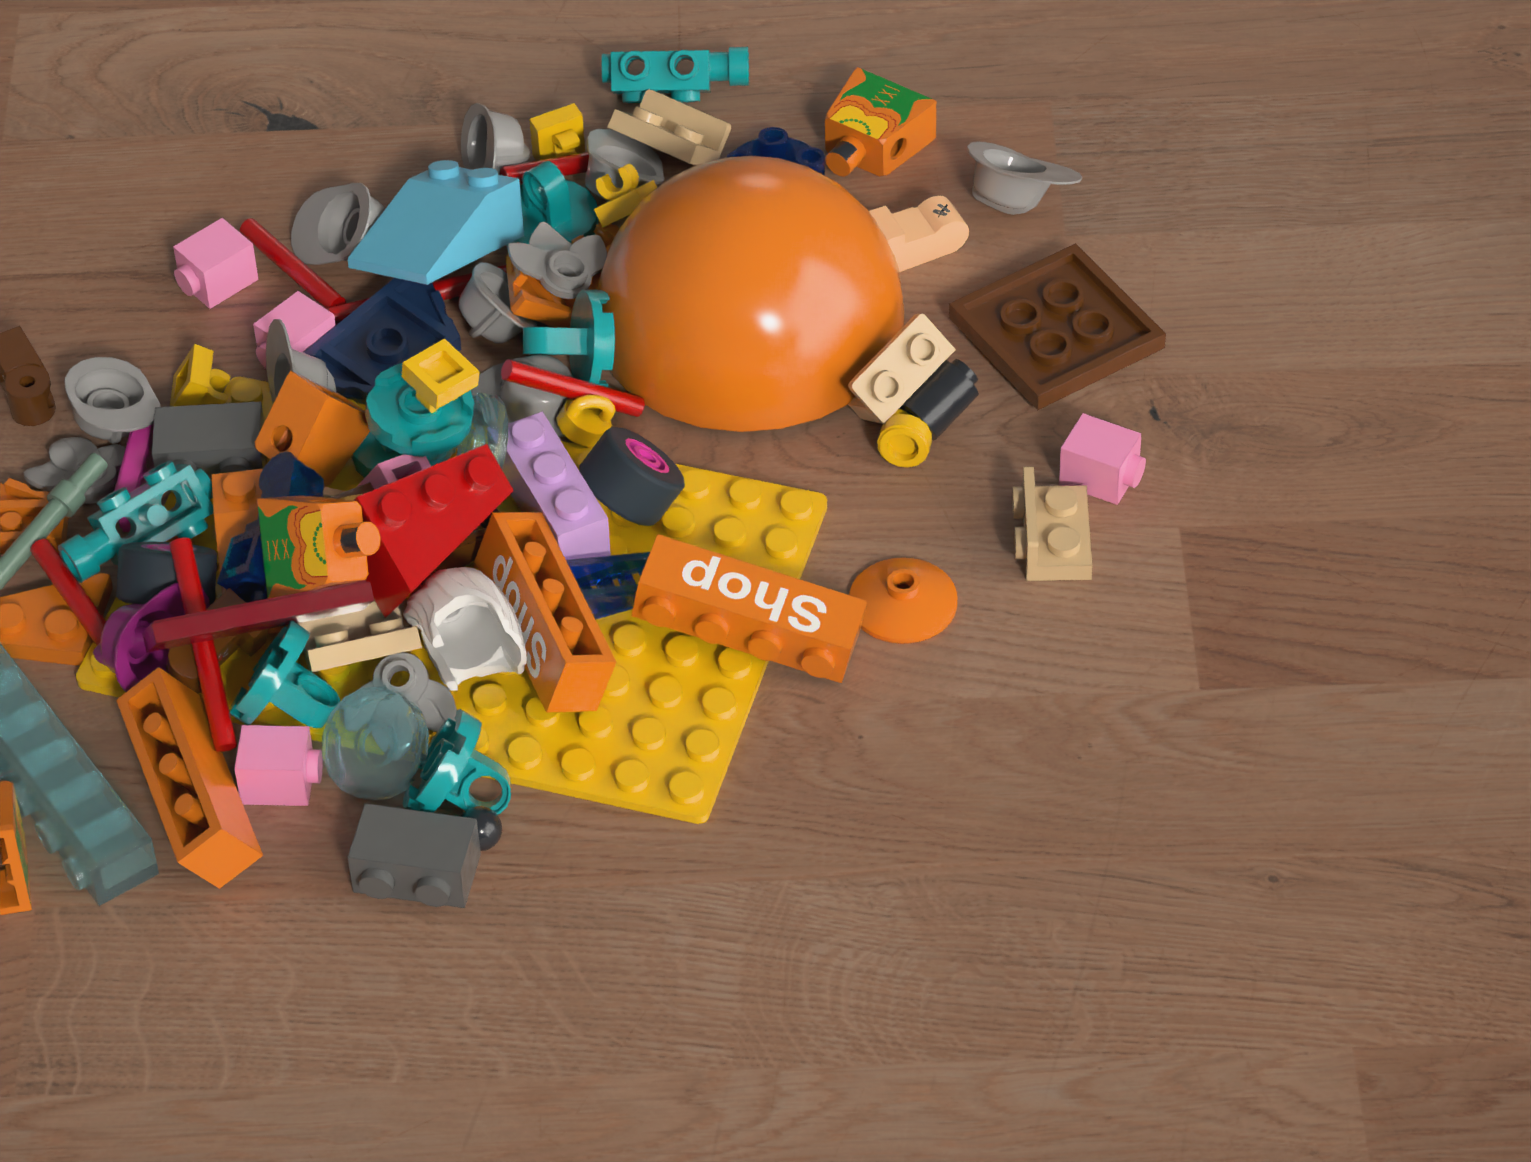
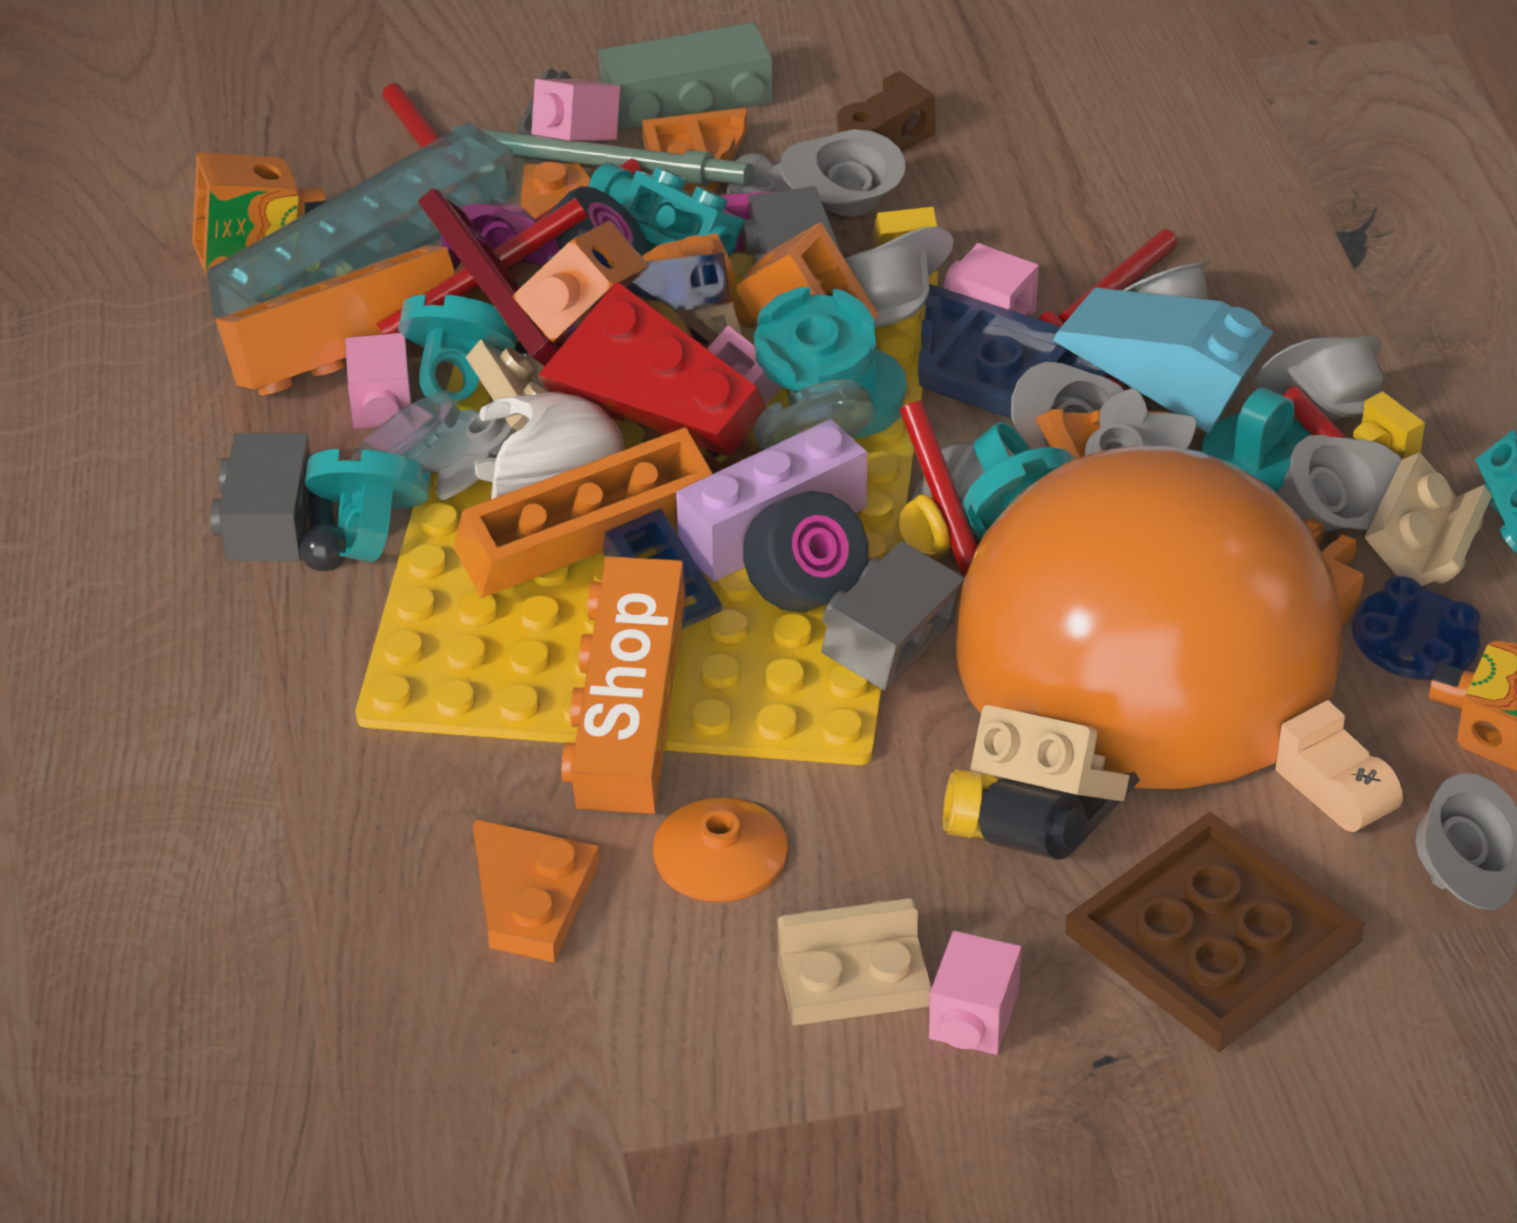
camera: 80 degrees right, 5 degrees down
bright pink brick [173,218,258,309] -> none
yellow tile [401,338,479,413] -> none
yellow tile [594,163,657,227] -> none
none -> orange wing [473,819,600,963]
none -> dark grey brick [821,541,965,691]

